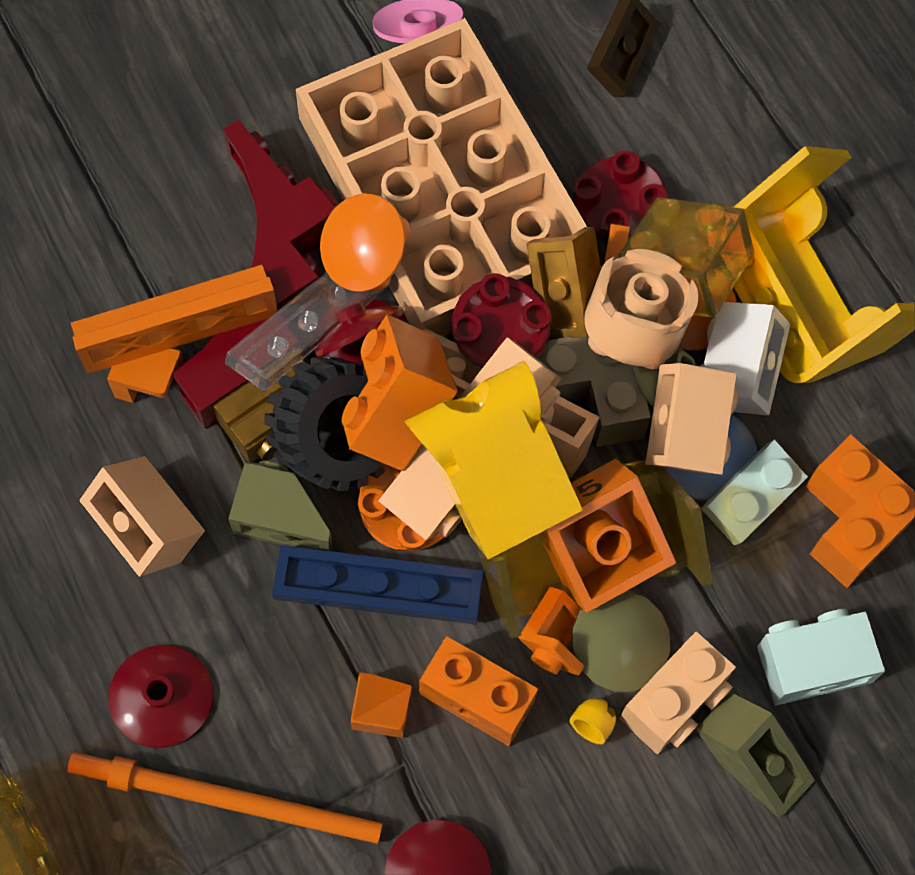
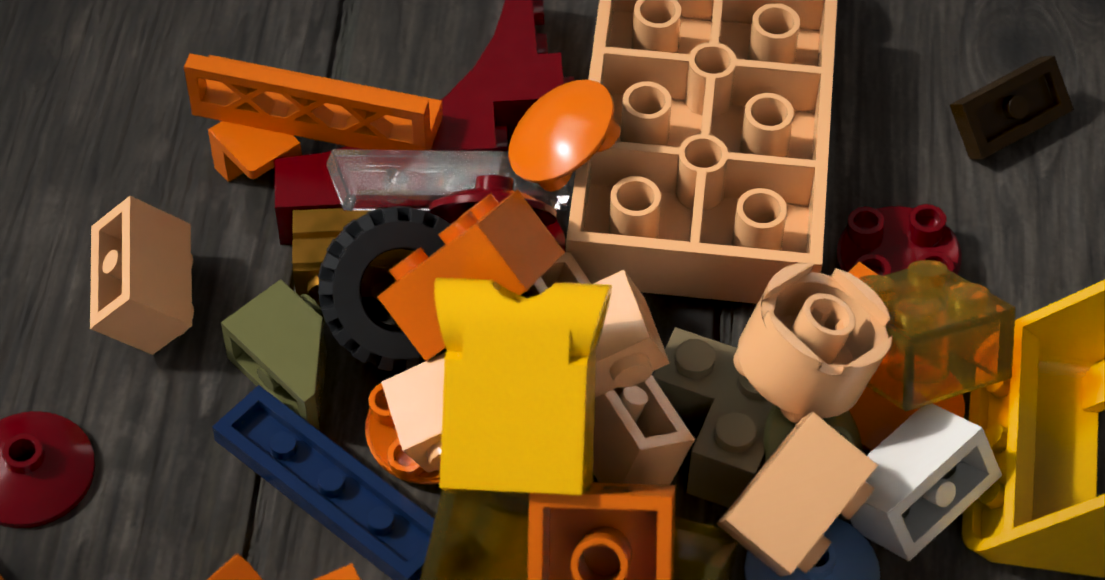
camera: 35 degrees right, 15 degrees down
dark red dish [452,273,551,368] -> none
pearl gold panel [526,227,601,339] -> none

